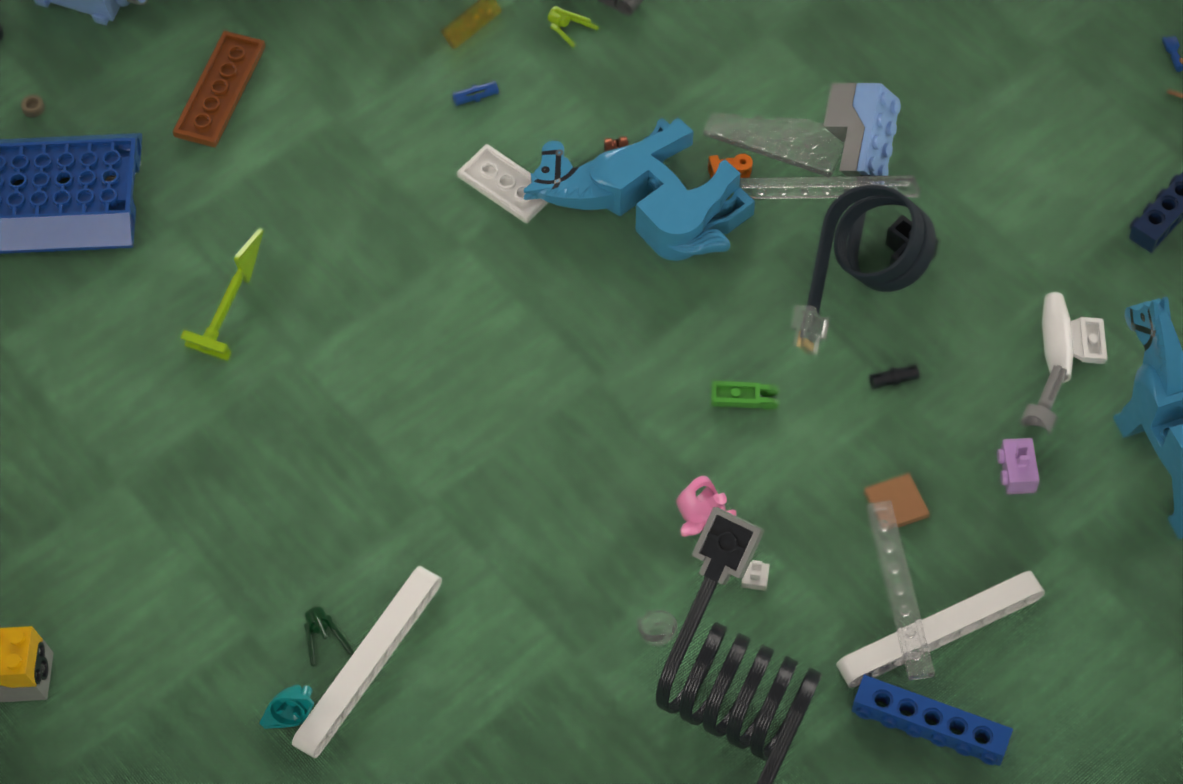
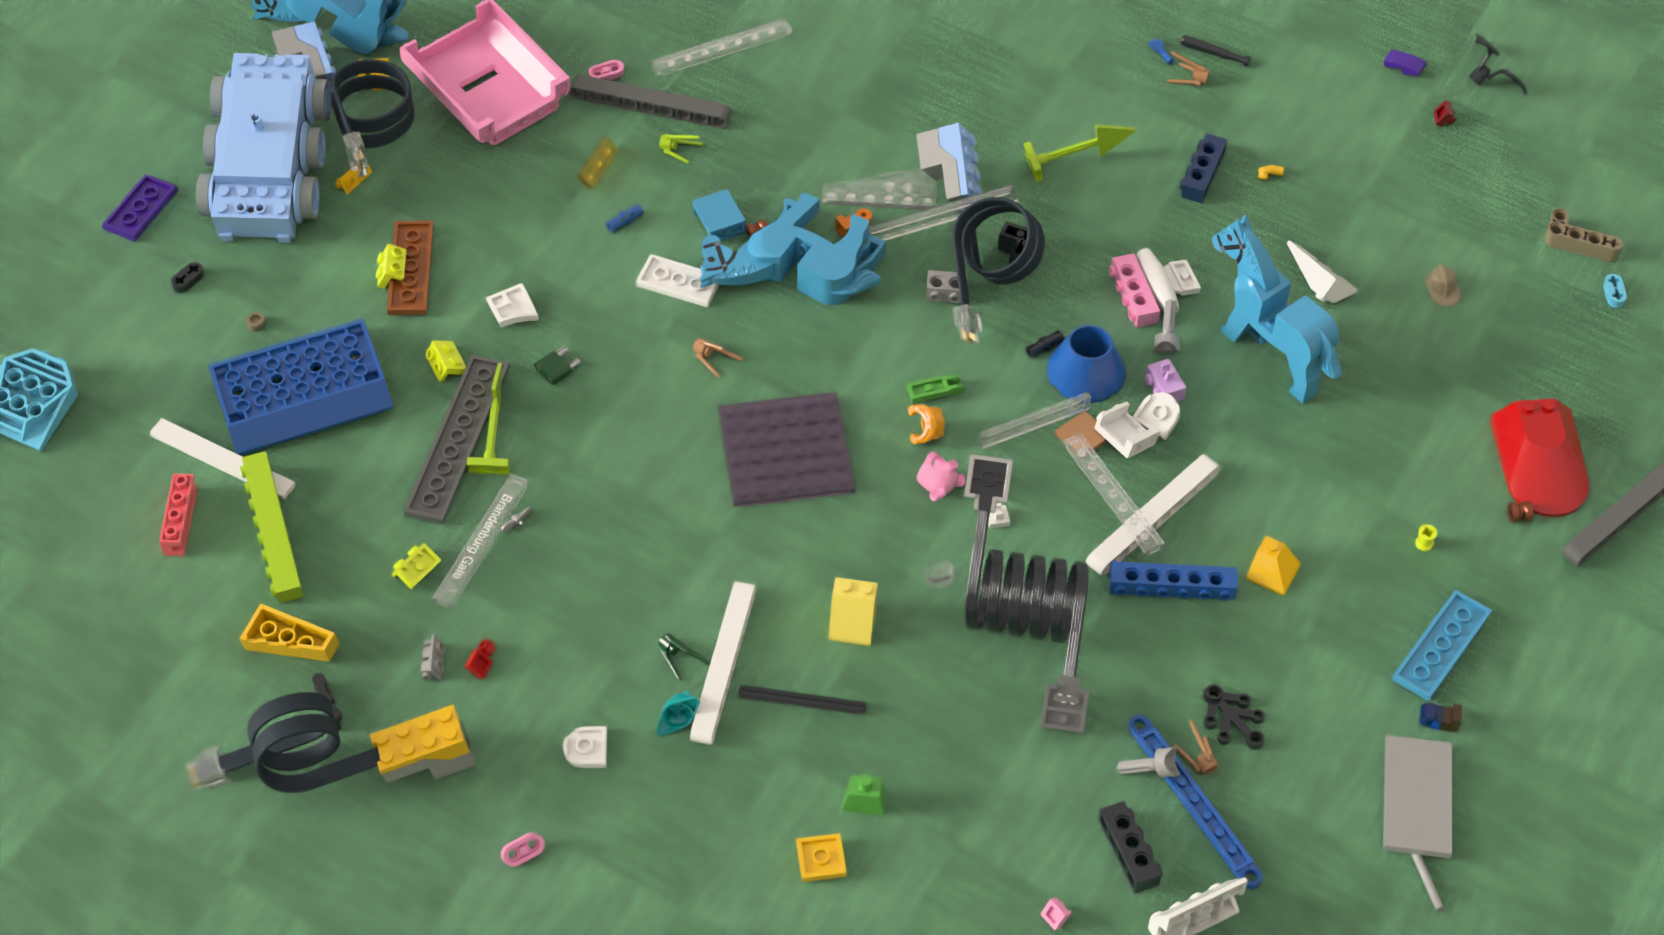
camera: 20 degrees left, 5 degrees down
none -> neon yellow bracket [376,244,406,289]
none -> neon yellow bracket [391,543,441,589]
none -> dark grey plate [404,355,510,524]
none -> light grey hinge [420,634,445,681]
none -> neon yellow bracket [425,340,466,382]
none -> clear tile [432,473,529,609]
none -> red plate [464,639,496,680]
none -> white plate [486,283,539,328]
none -> light grey piece [501,507,533,533]
none -> dark green piece [534,346,581,385]
none -> white tile [563,726,607,768]
none -> dark azure panel [692,189,746,241]
none -> medium nougat plant [693,338,744,378]
none -> clear purple plate [718,392,855,507]
none -> black axle [739,685,866,714]
none -> light yellow slope [828,577,878,646]
none -> light orange helmet [908,404,945,444]
none -> light grey brick [926,270,967,303]
none -> clear tile [979,392,1091,449]
none -> lime piece [1023,125,1136,182]
none -> blue cone [1047,325,1126,403]
none -> white panel [1095,401,1160,459]
none -> bright pink brick [1109,253,1160,328]
none -> white tile [1133,392,1180,440]
none -> yellow slope [1246,536,1301,596]

